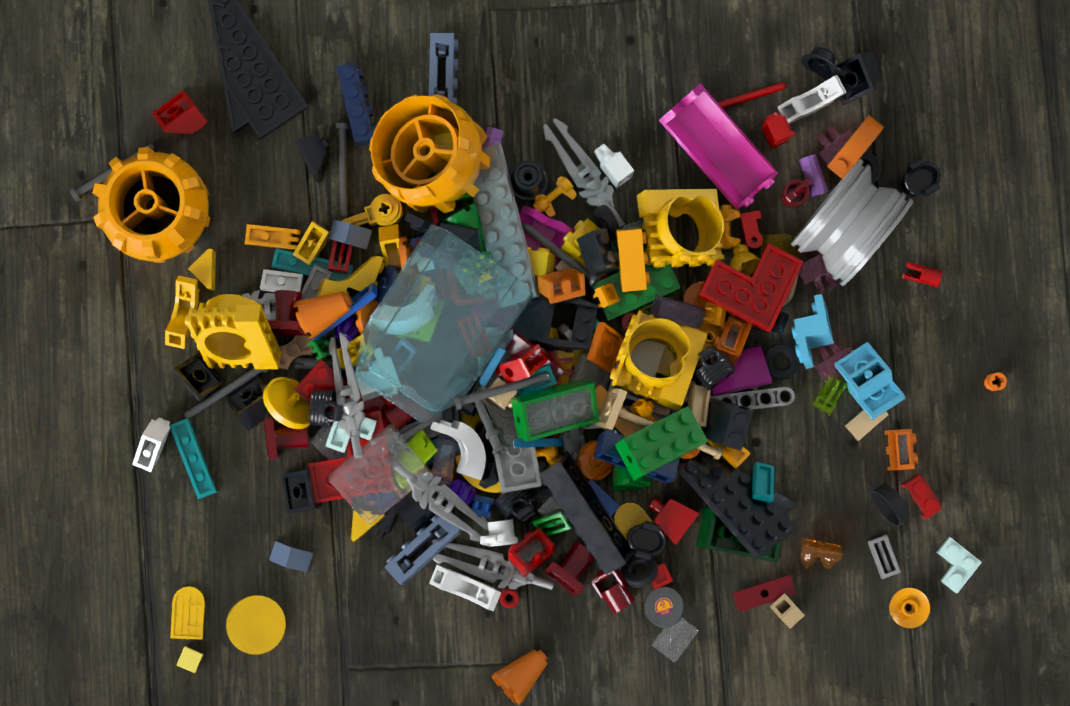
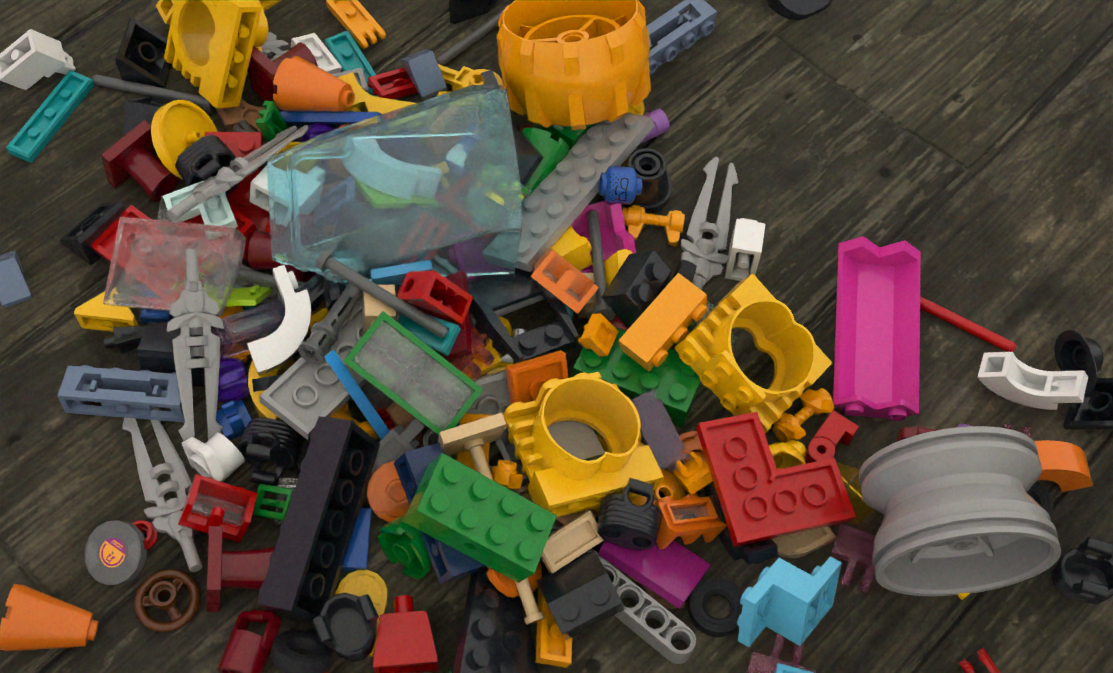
camera: 45 degrees right, 25 degrees down
yellow slope [293,221,329,265] -> none
white arch [429,565,501,611] -> none
red window [761,112,796,149] -> none
none -> dark grey tile [85,520,147,585]
none -> reddish brown piece [134,569,200,632]
none -> blue head [599,166,642,204]

